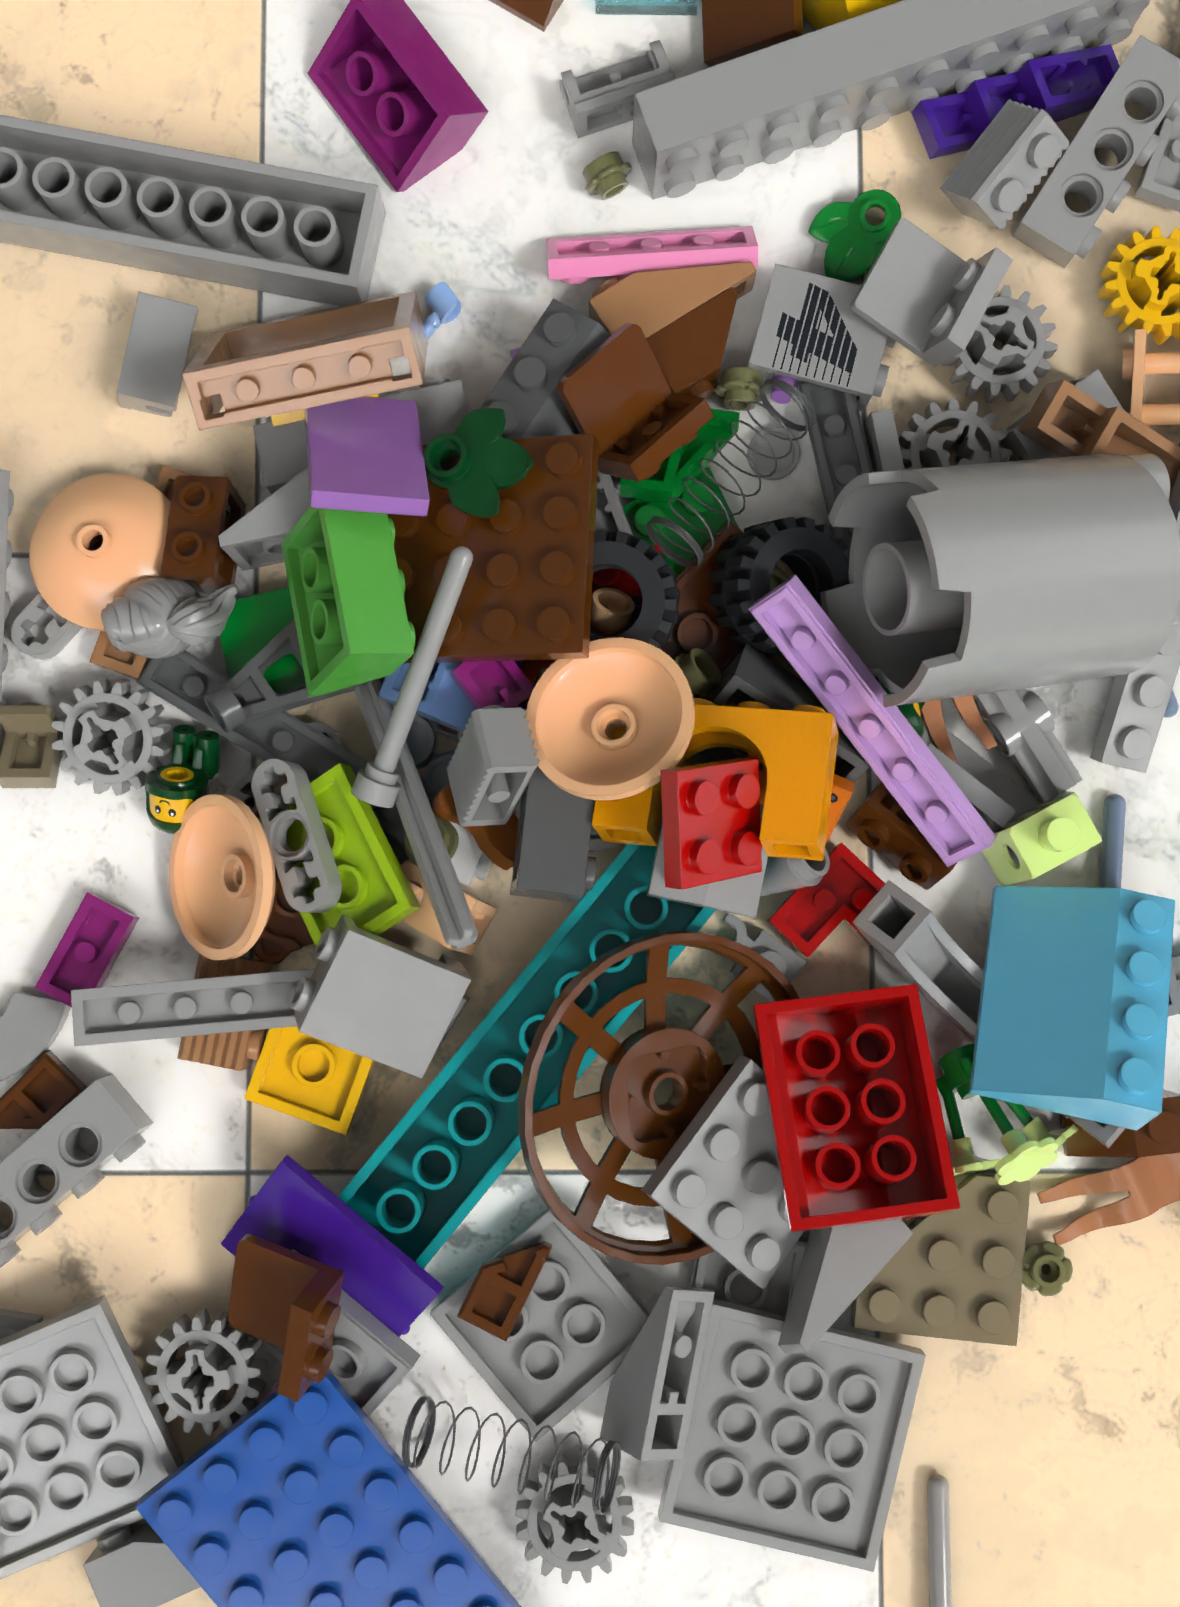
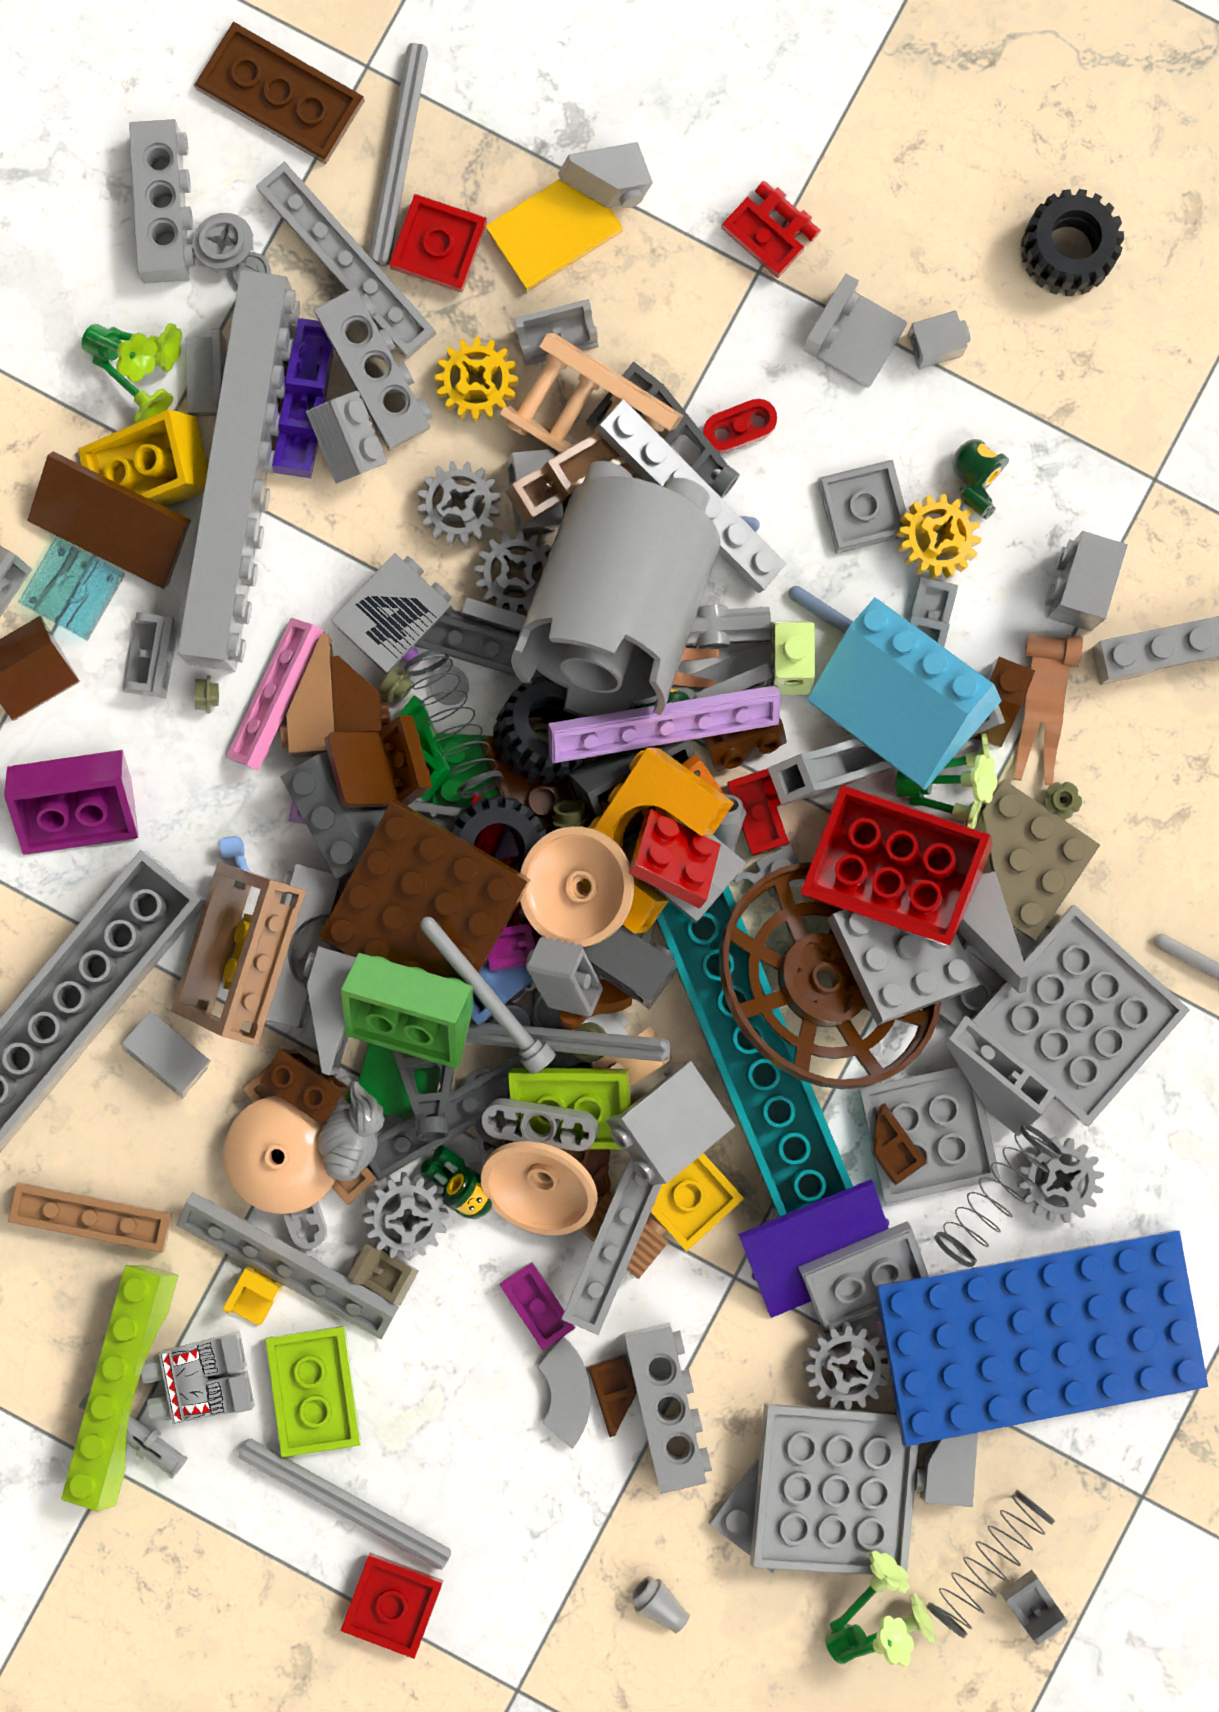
camera: 65 degrees left, 0 degrees up
reddish brown bracket [228,1234,344,1402] -> none
medium lavender tile [304,396,430,516] -> none
dark green plate [424,408,534,518] -> none
light nougat hinge [590,588,635,634] -> none
green plate [808,189,901,282] -> none
light grey bracket [851,218,1013,367] -> none

